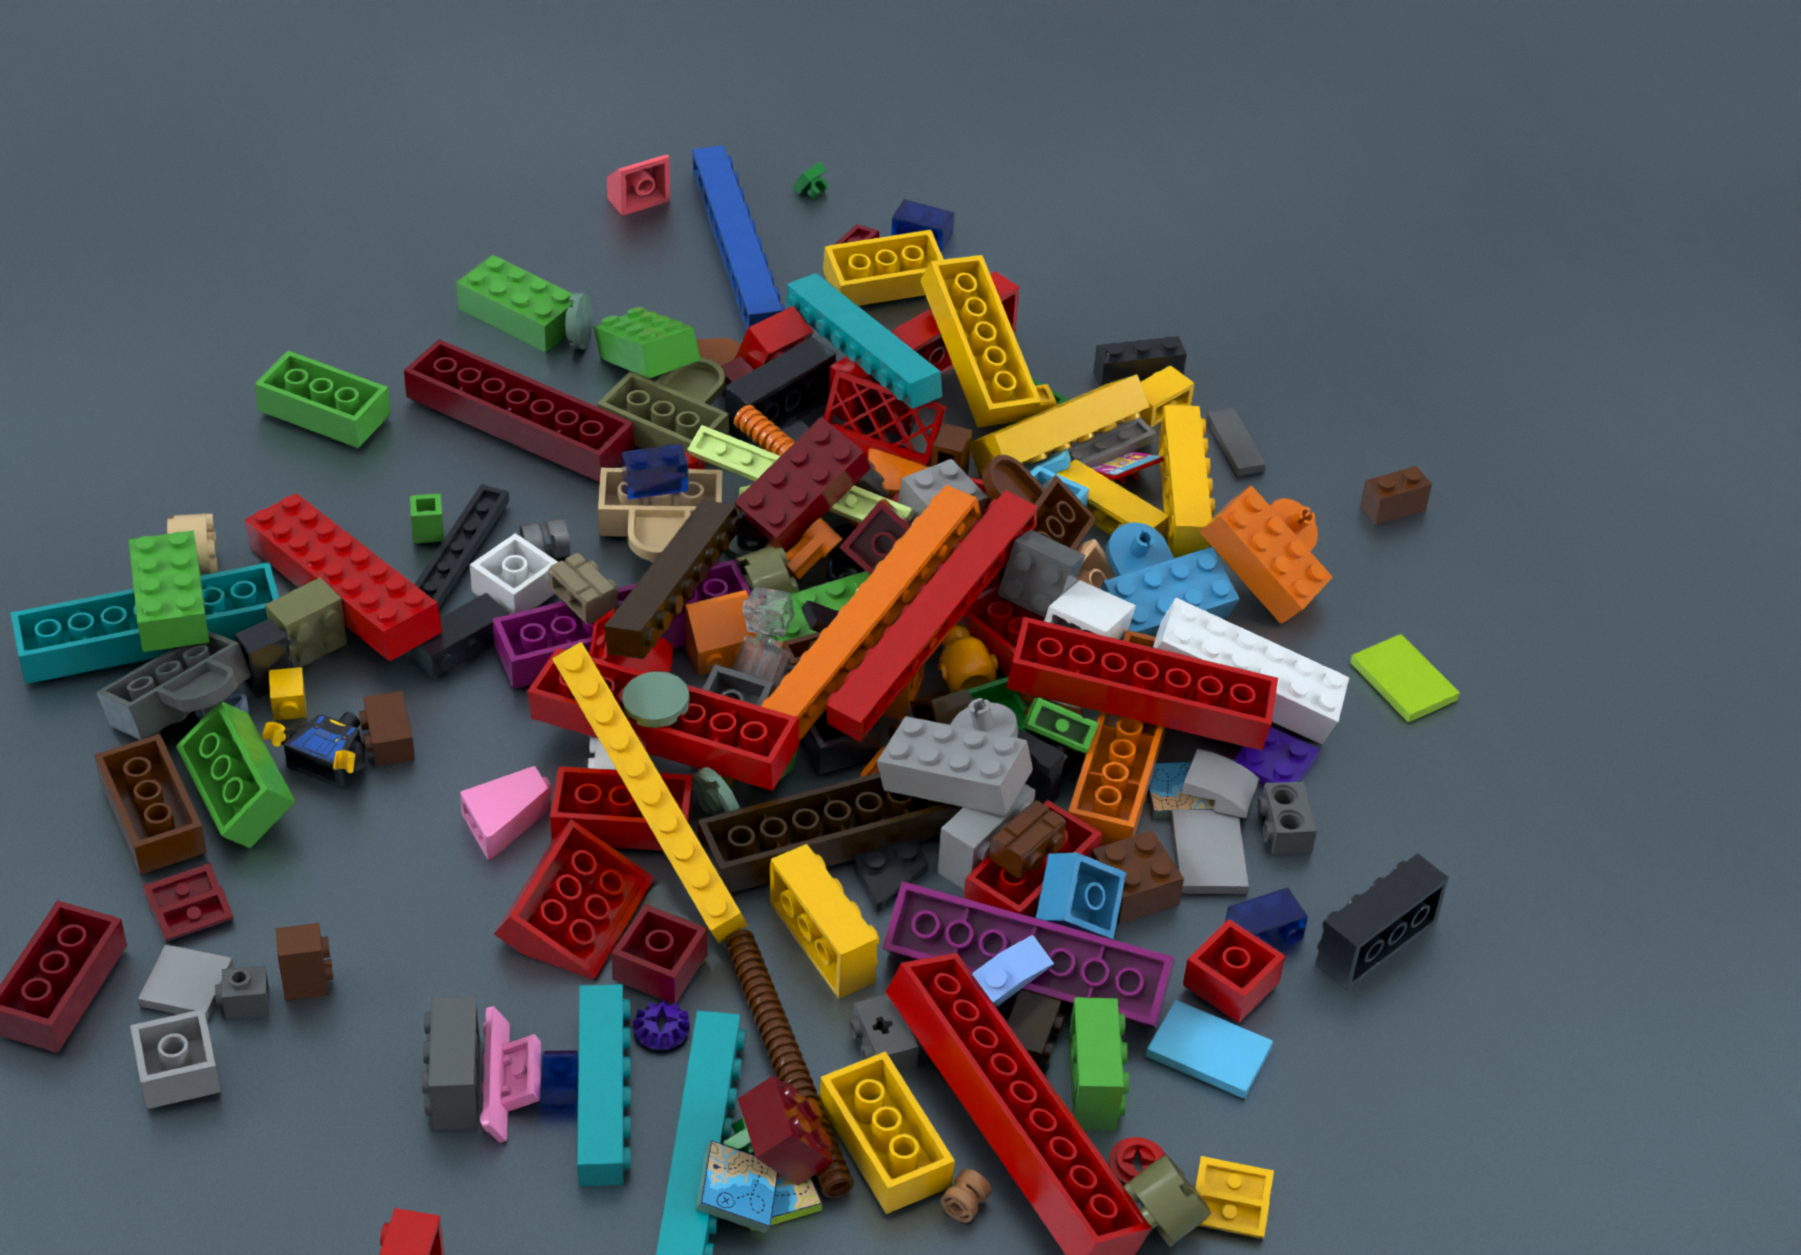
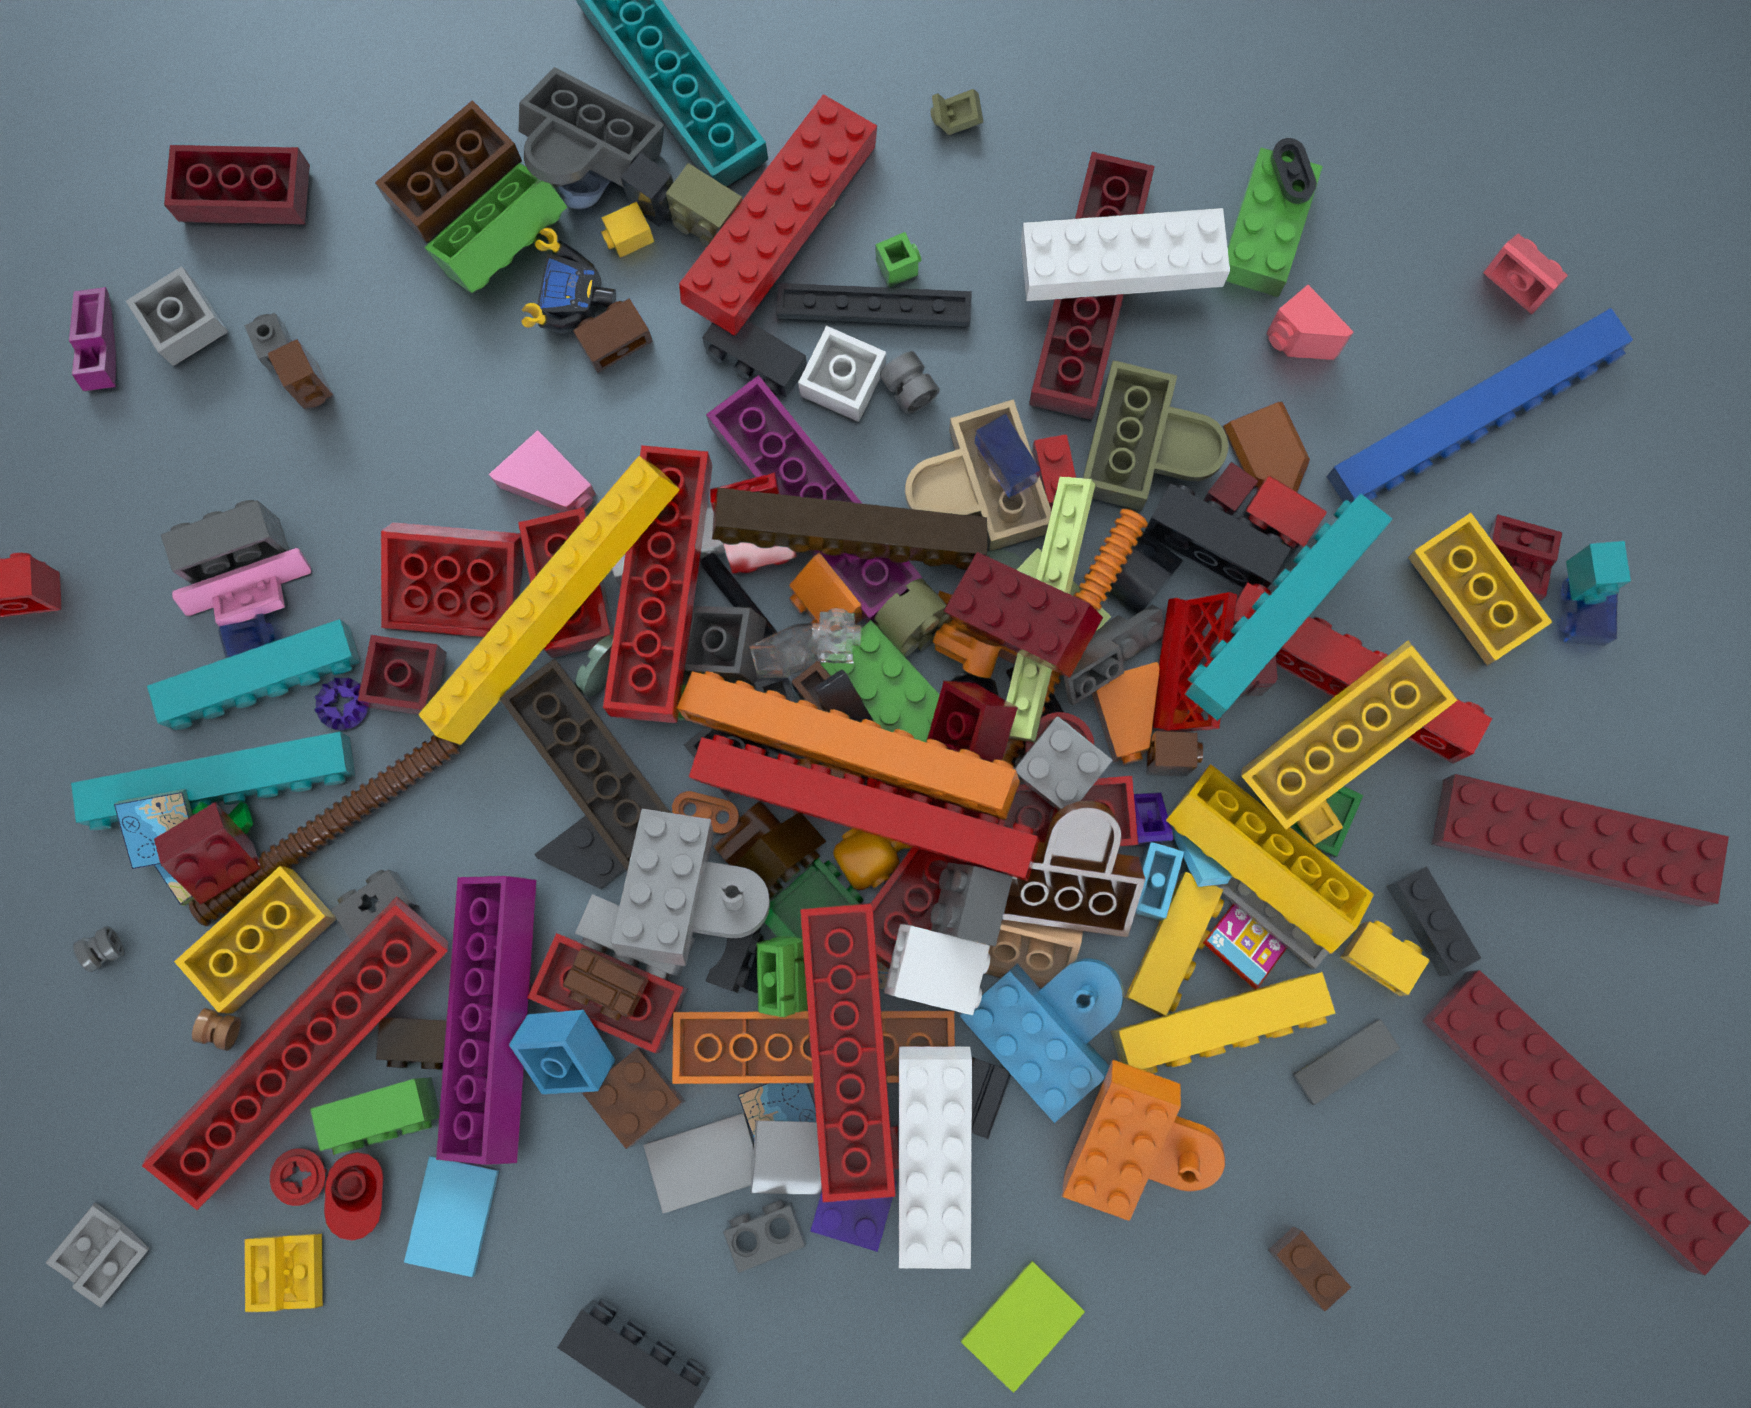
camera: 80 degrees right, 35 degrees up
bright green brick [129,530,209,652] -> none
light grey tile [138,944,234,1020] -> none
dark red slope [143,863,234,942] -> none
tan brick [167,513,218,575] -> none
bright green brick [255,351,391,448] -> none
dark tan brick [548,552,619,625] -> none
sand green tile [565,292,593,350] -> none
bright green brick [593,307,701,379] -> none
sand green tile [622,671,690,728] -> none
yellow brick [770,844,879,999] -> none
green tile [792,161,829,199] -> none
light blue slope [972,935,1054,1007] -> none
olive brick [1124,1154,1211,1247] -> none
red brick [1183,919,1285,1023] -> none
clear blue brick [1225,887,1308,948] -> none
none -> magenta slope [69,287,116,391]
none -> red piece [324,1152,383,1241]
none -> olive bracket [930,88,983,135]
none -> white brick [1021,208,1230,301]
none -> coral slope [1266,285,1354,360]
none -> black plate [1271,138,1317,204]
none -> dark red brick [1422,970,1751,1276]
none -> dark red brick [1431,774,1729,907]
none -> teal brick [1566,541,1631,604]

